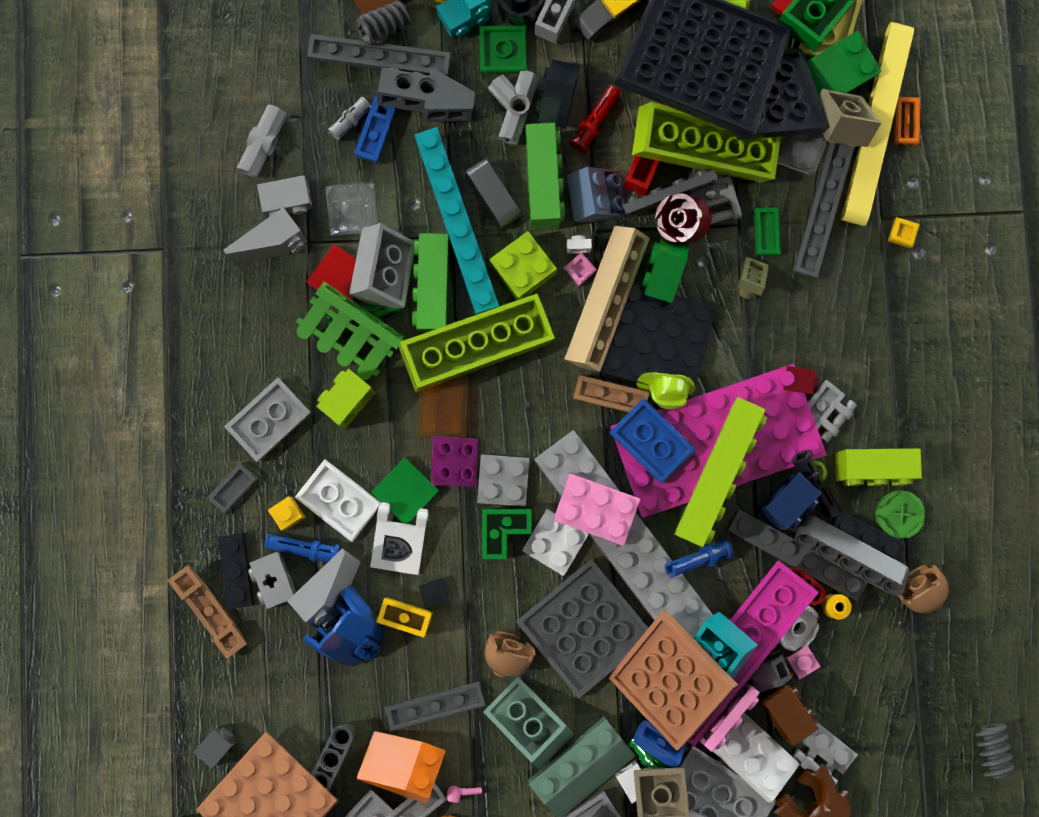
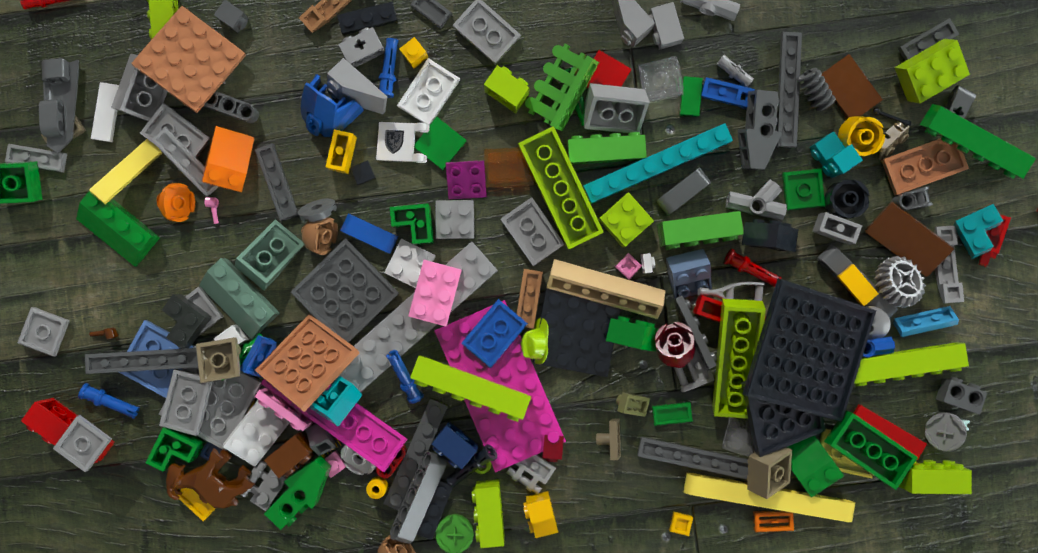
camera: 85 degrees right, 5 degrees up
none -> green brick [264,456,331,530]
none -> dark grey tile [298,198,337,222]
none -> blue beam [340,213,398,254]
none -> light grey plate [500,197,564,266]
none -> yellow brick [523,491,558,538]
none -> dark tan tile [596,419,621,460]
none -> green tile [679,76,703,117]
none -> light grey piece [698,282,765,301]

